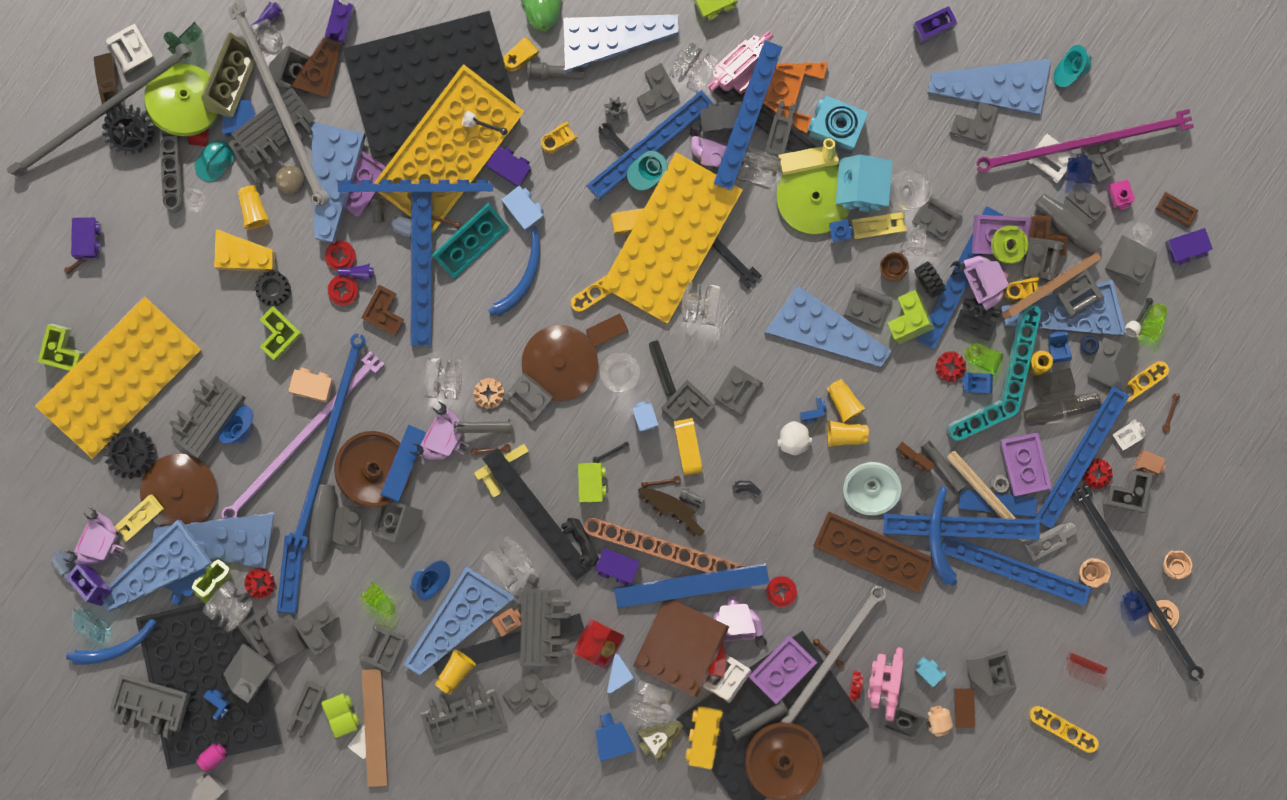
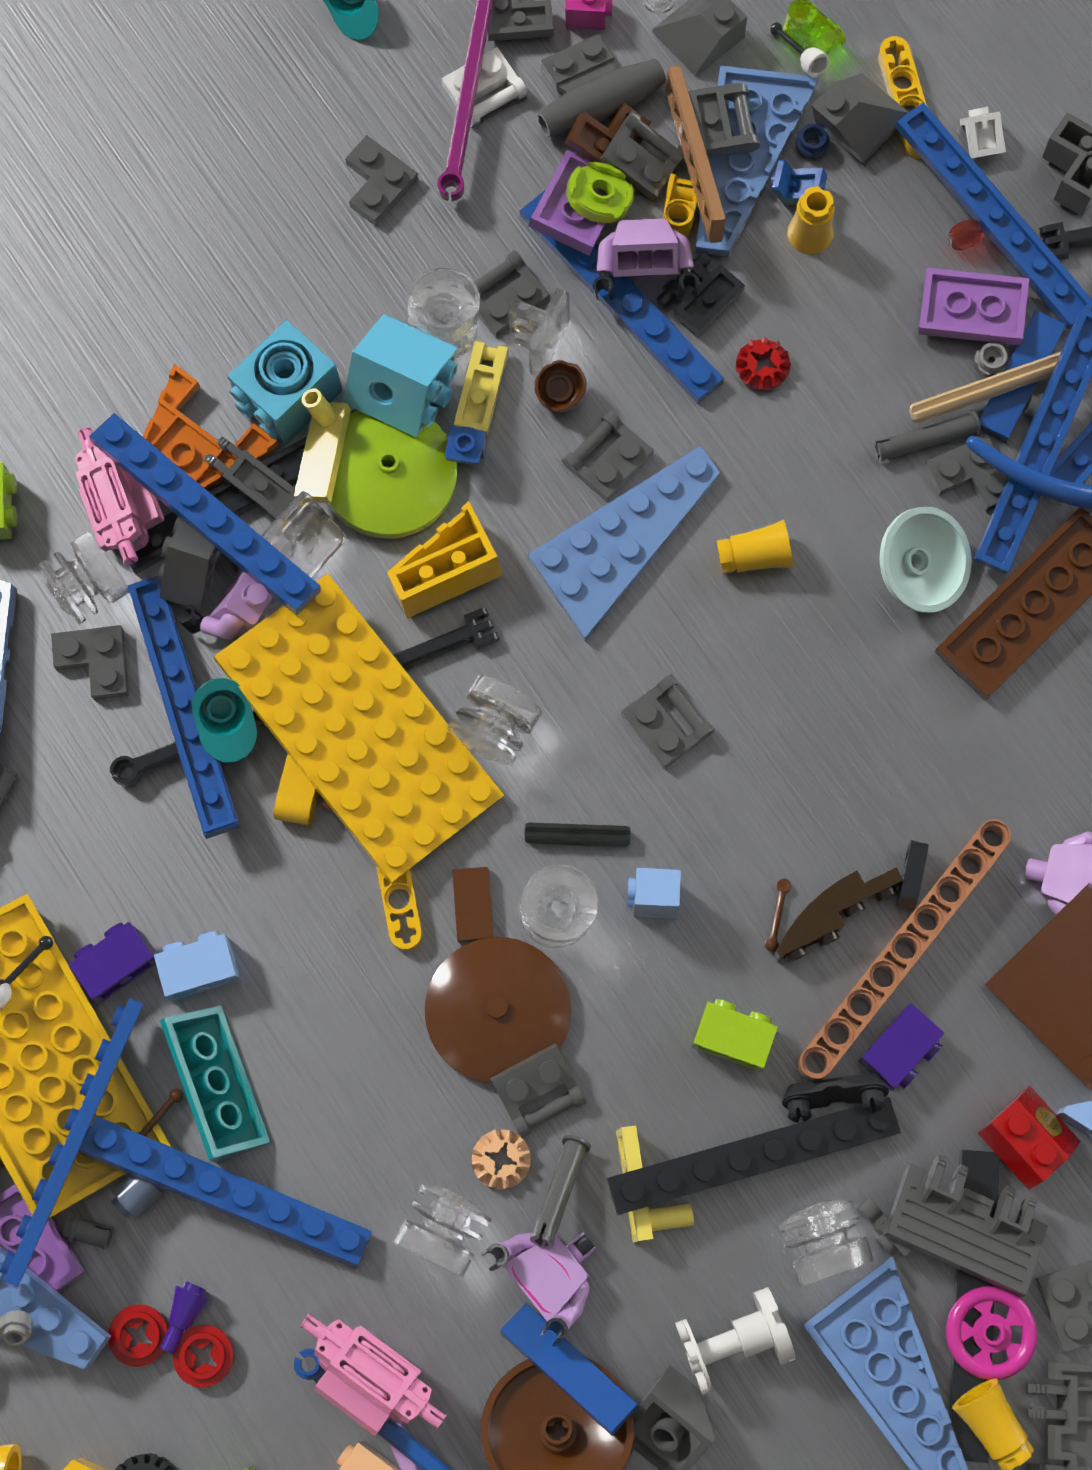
camera: 65 degrees left, 10 degrees down
reddish brown plate [361,285,404,336] -> none
blue piece [409,560,450,601] -> none
reddish brown hinge [471,444,511,456] -> none
blue animal [488,227,540,316] -> none
nougat window [492,607,521,636] -> none
yellow piece [541,121,578,154] -> none
black hinge [592,441,629,463] -> none
dark grey gear [604,97,627,121] -> none
blue tile [614,563,770,608] -> none
dark grey plate [661,380,715,421] -> none
yellow beam [674,418,703,476] -> none
dark grey pin [679,488,704,508] -> none
black arm [732,480,762,498] -> none
red gear [766,576,797,607] -> none
white cap [777,421,812,455] -> none
blue bracket [799,397,827,424] -> none
yellow plant [827,421,869,447] -> none
lime brick [888,290,934,344] -> none
reddish brown plate [896,442,935,472] -> none
dark purple brick [913,6,958,44] -> none
black tyre [914,261,946,298] -> none
medium blue wing [928,59,1051,115] -> none
teal beam [946,304,1041,440] -> none
blue bracket [962,372,993,394] -> none
clear neon green piece [965,343,1004,373] -> none
clear smoke plate [1023,368,1102,426] -> none
clear blue brick [1065,155,1093,184] -> none
red gear [1082,458,1113,489] -> none
nougat window [1132,450,1166,476] -> none
reddish brown hinge [1162,393,1180,431] -> none
none -> bright pink piece [300,1313,447,1436]
none -> yellow wedge [387,501,502,619]
none -> white piece [675,1287,796,1396]
none -> black beam [896,840,929,910]
none -> dark pink plate [946,1286,1037,1380]
none -> clear red tile [948,219,984,250]

